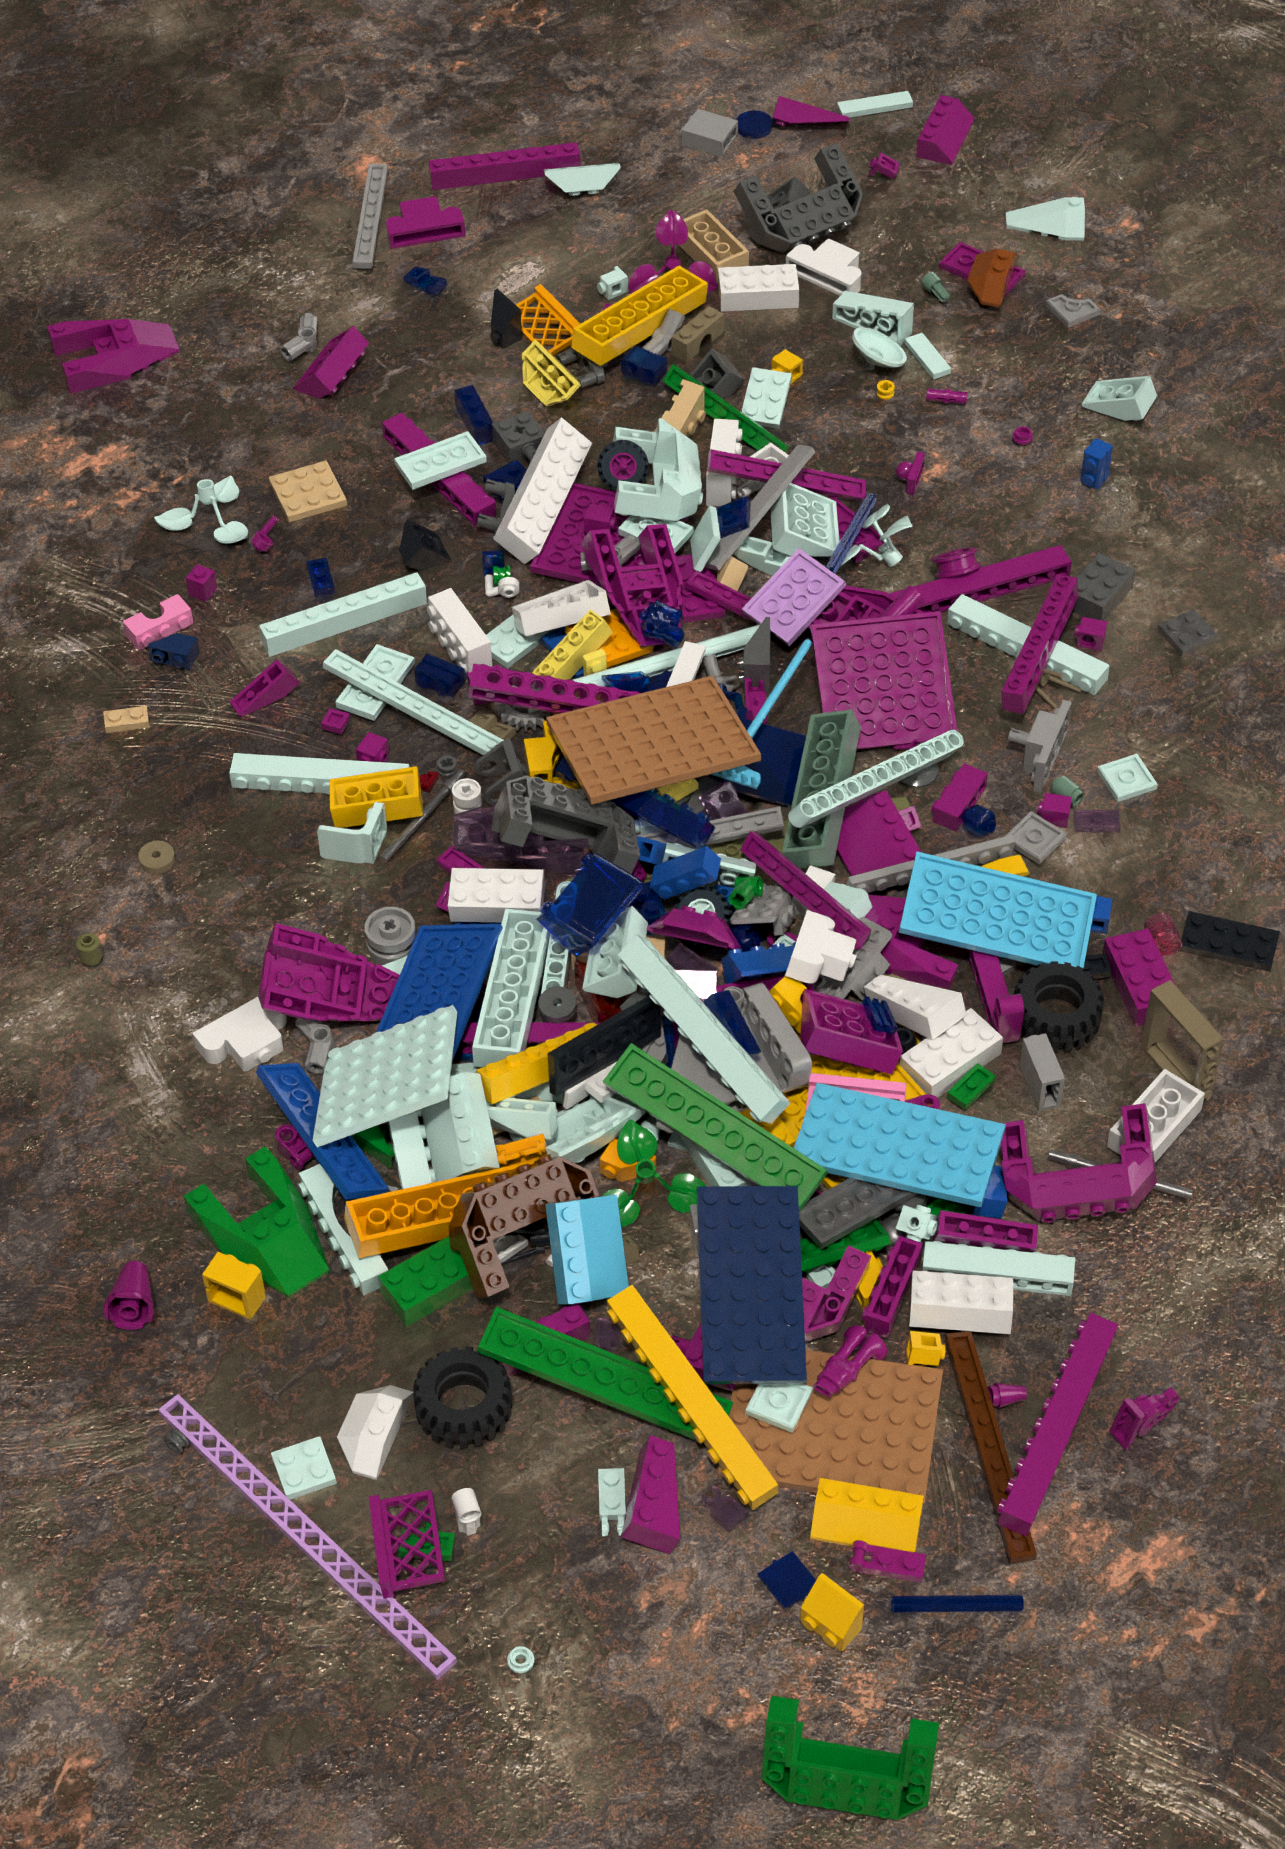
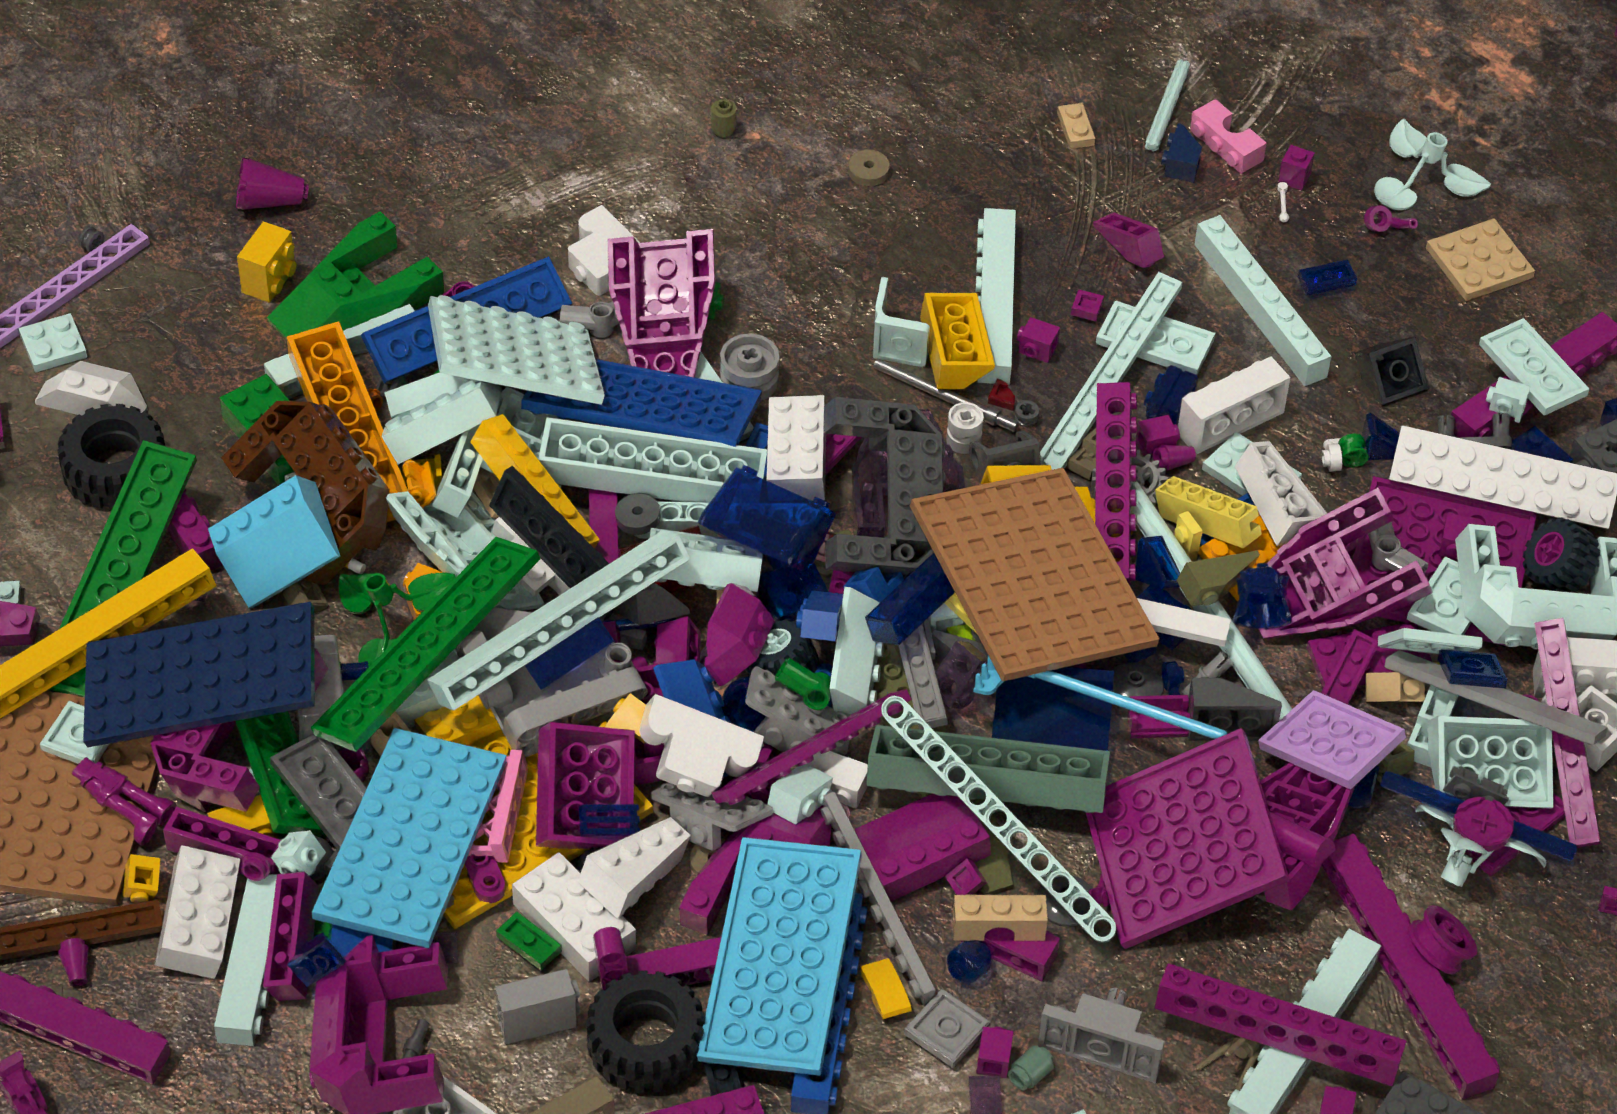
camera: 85 degrees right, 0 degrees up
none -> magenta plate [241,852,272,881]
none -> clear blue slope [287,932,346,987]
none -> tan arch [953,895,1047,941]
none -> light aqua axle [1145,59,1190,152]
none -> olive slope [1177,551,1260,607]
none -> white hinge [1277,182,1289,223]
none -> dark grey hinge [1443,766,1509,805]
none -> magenta tile [1453,797,1514,855]
none -> light aqua brick [1486,377,1531,423]

